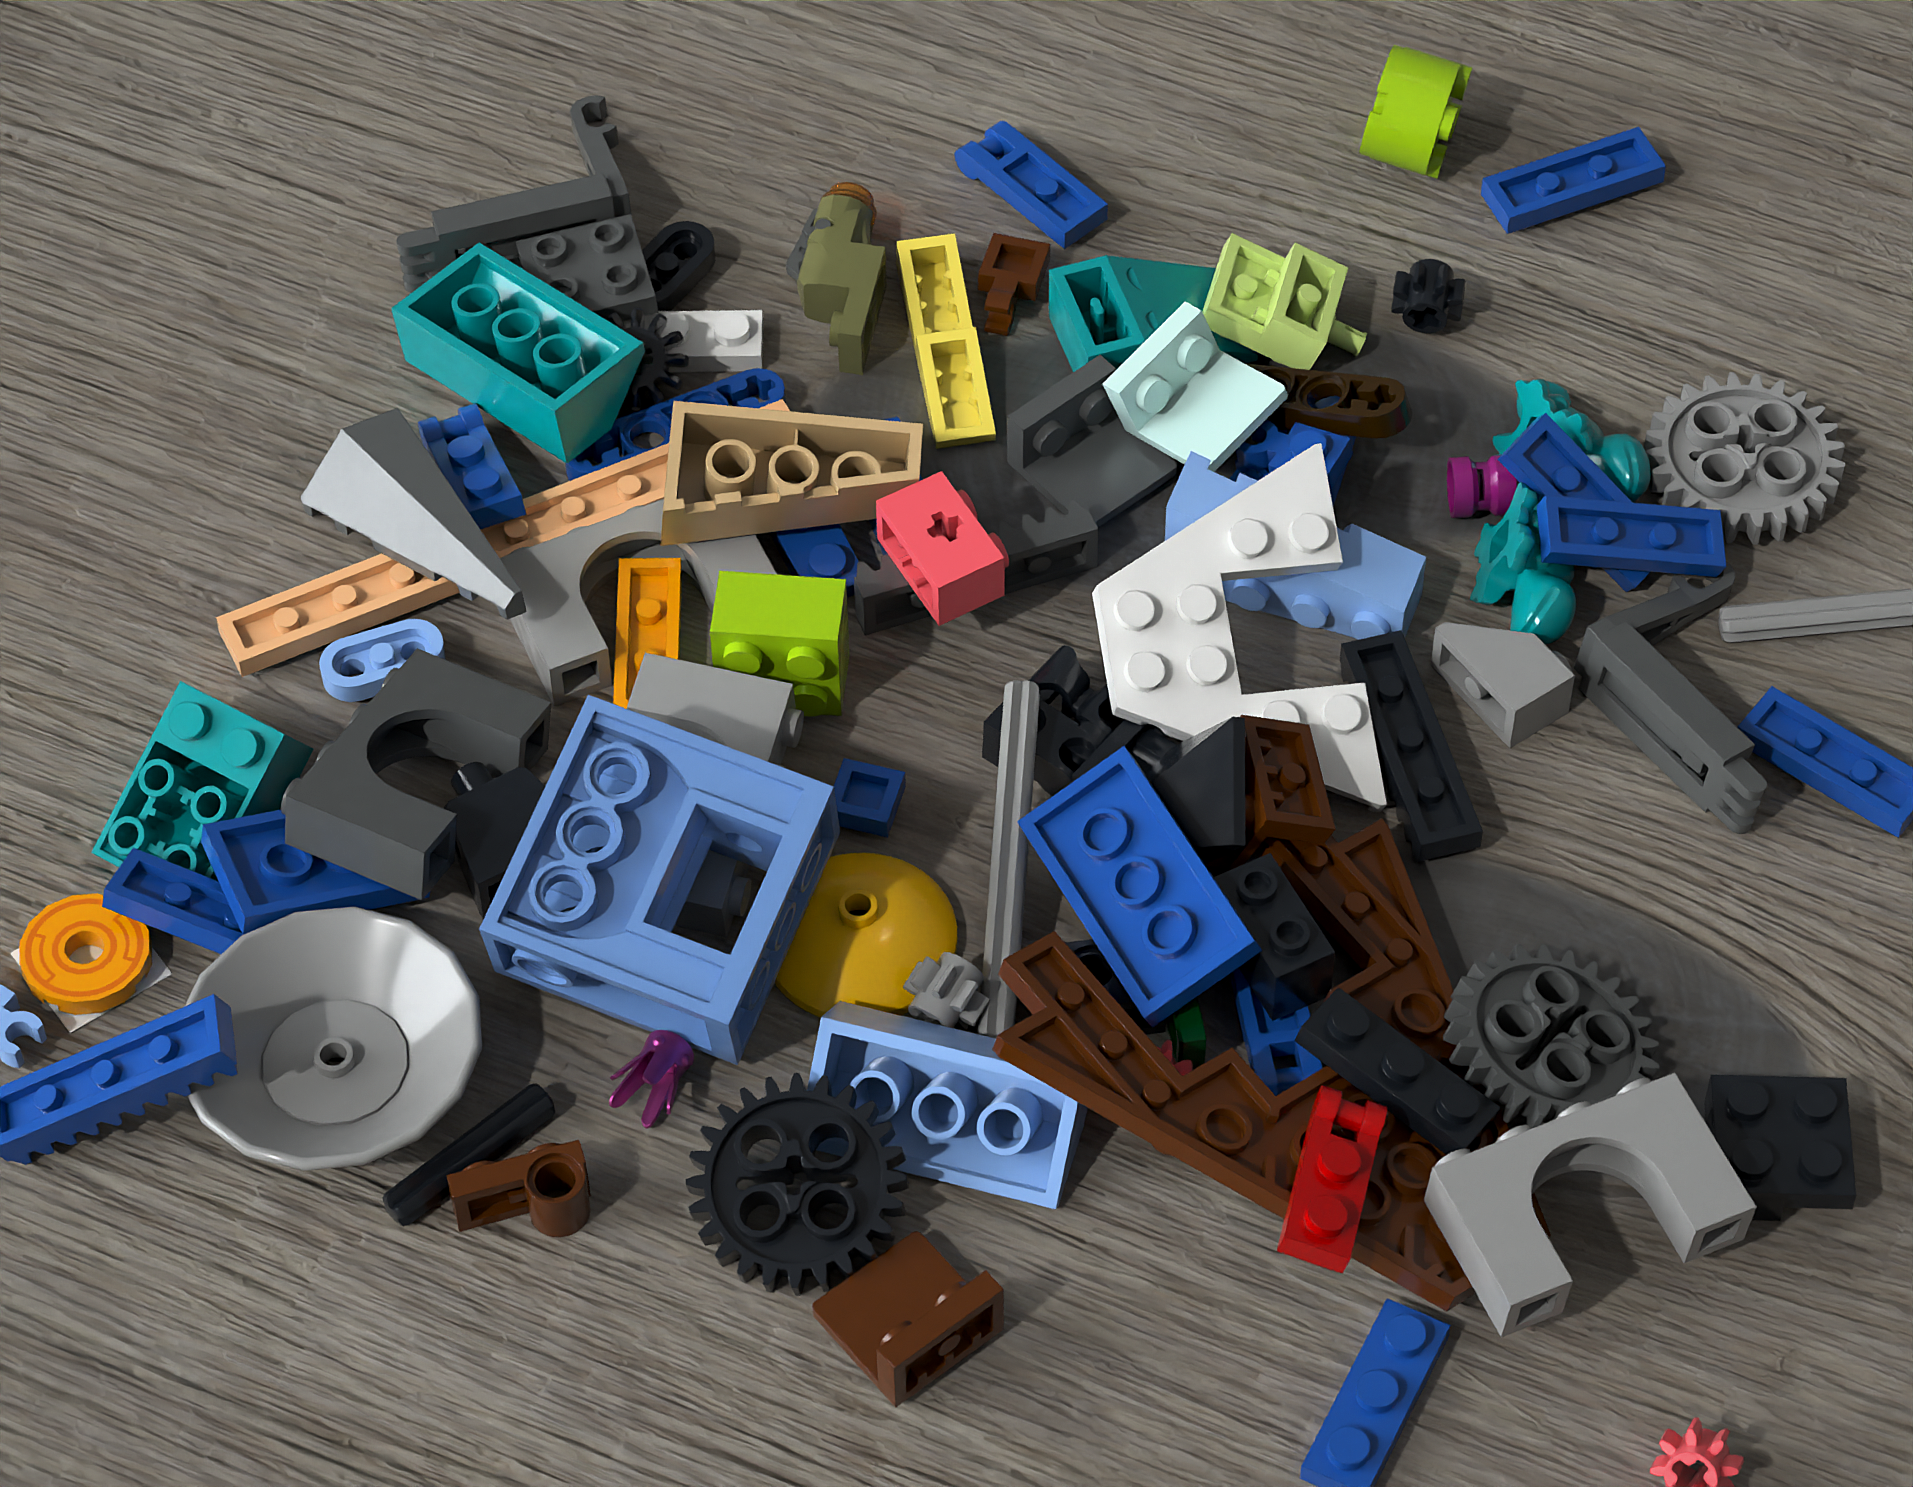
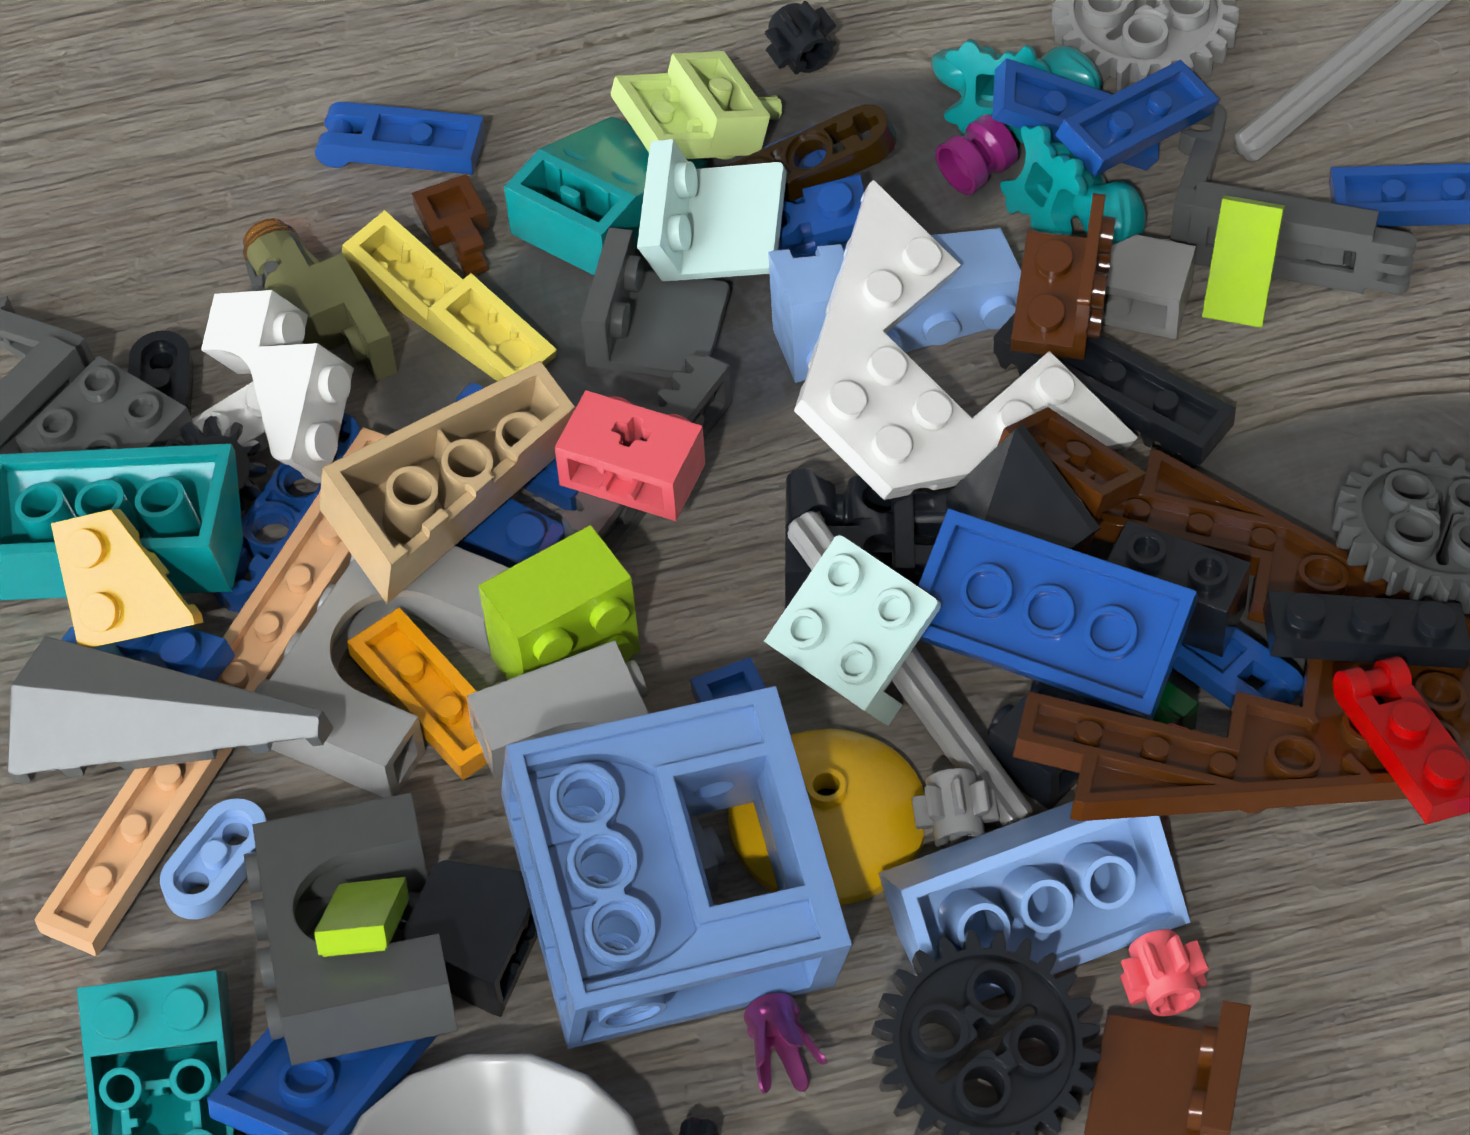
camera: 35 degrees left, 0 degrees up
none -> yellow wing [51,509,203,648]
none -> white arch [201,290,354,483]
none -> lime tile [314,877,409,957]
none -> light aqua bracket [764,535,941,726]
none -> reddish brown bracket [1010,193,1115,360]
none -> coral gear [1120,929,1209,1016]
none -> lime tile [1202,195,1285,328]

